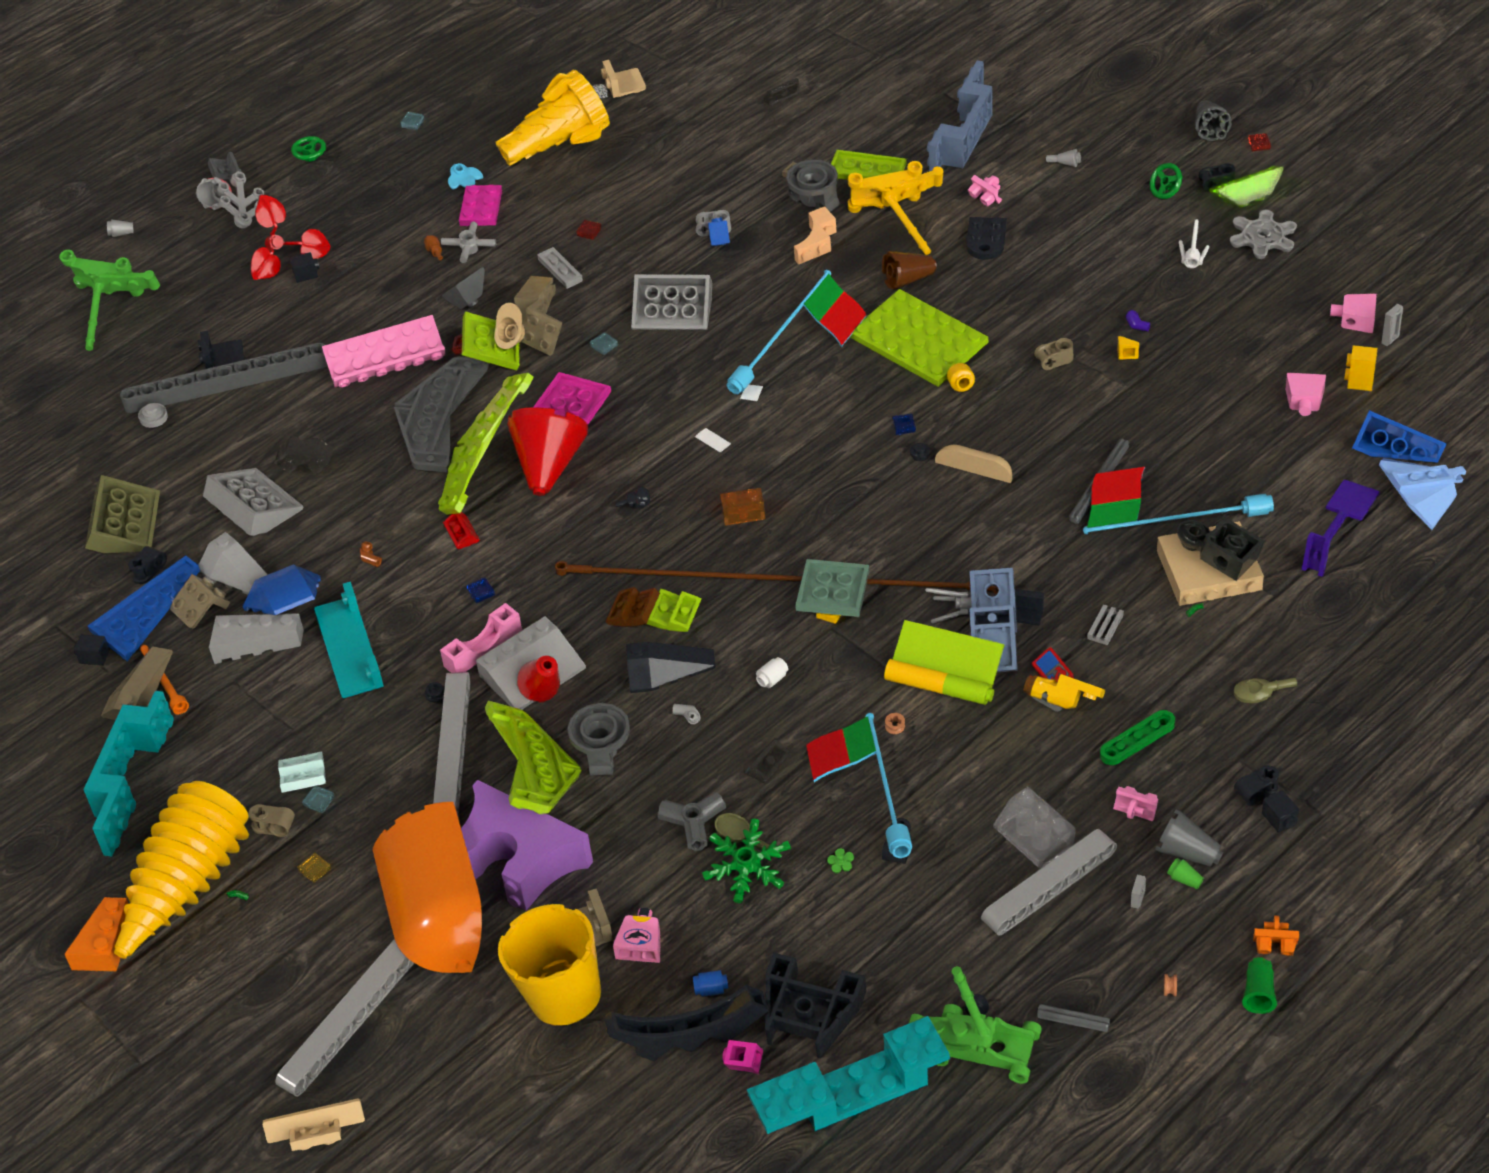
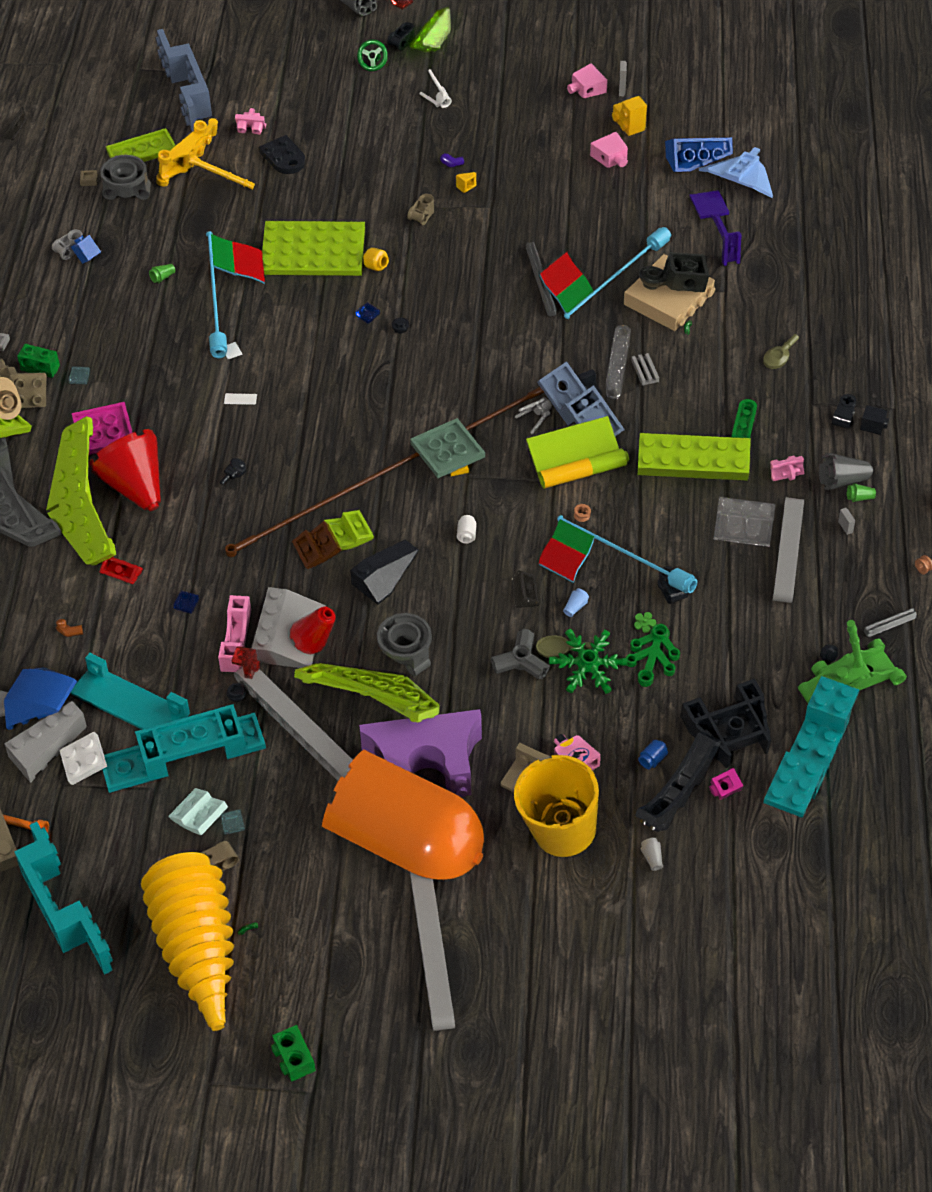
camera: 45 degrees left, 5 degrees up
orange wedge [65,897,129,971] -> none
tan bracket [263,1098,365,1151] -> none
clear yellow tile [298,853,331,883] -> none
light grey slope [631,274,713,330] -> none
light grey arm [673,704,700,724] -> none
clear orange brick [720,488,765,526] -> none
light nougat arch [794,206,836,265] -> none
reddish brown cone [882,251,937,289] -> none
tan brick [935,445,1012,483] -> none
yellow plate [1024,674,1106,712] -> none
slope [1032,647,1074,682] -> none
light grey cone [1046,149,1081,167] -> none
light grey plate [1230,210,1297,259] -> none
none -> green brick [17,344,60,378]
none -> white plate [59,732,107,785]
none -> teal bracket [102,704,266,793]
none -> bright green cone [149,264,175,283]
none -> clear red bracket [231,646,260,679]
none -> green brick [271,1025,316,1082]
none -> light blue cone [563,588,589,617]
none -> clear beam [605,325,631,399]
none -> green plant [626,624,680,687]
none -> lime brick [637,433,751,481]
none -> light grey cone [640,838,663,871]

